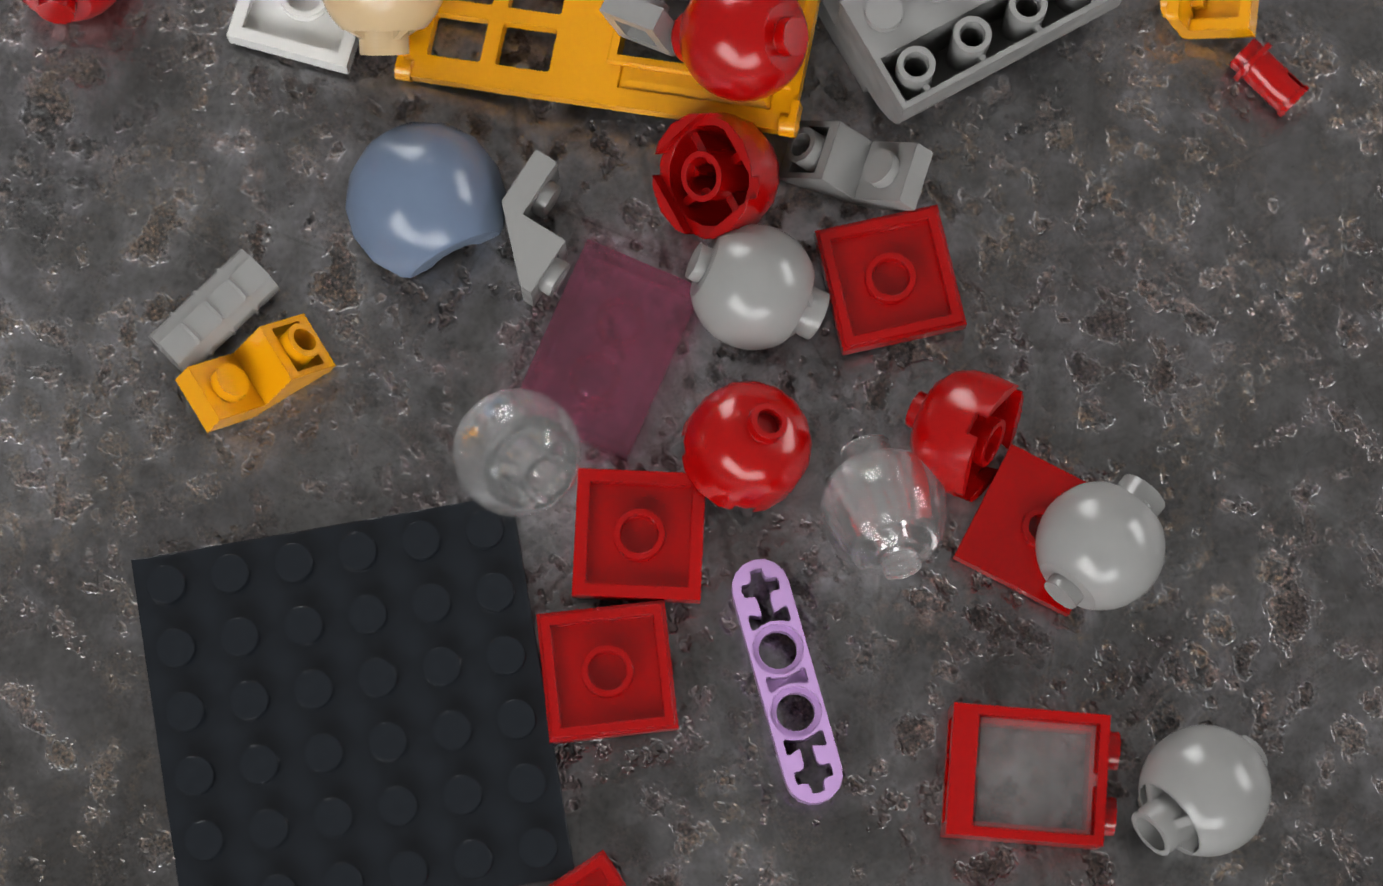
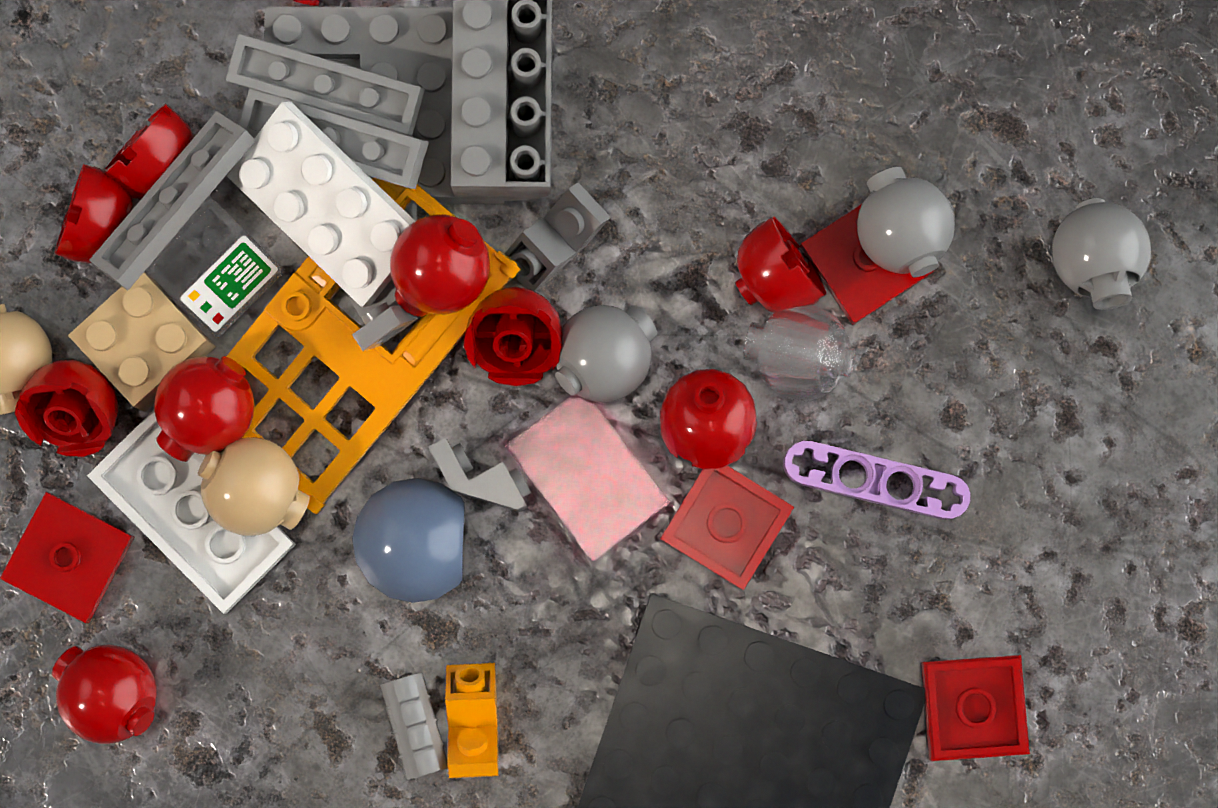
camera: 60 degrees left, 5 degrees up
clear brick [452,388,582,517] -> none
red plate [536,600,679,744] -> none
red plate [814,204,967,356] -> none
window [940,702,1121,850] -> none

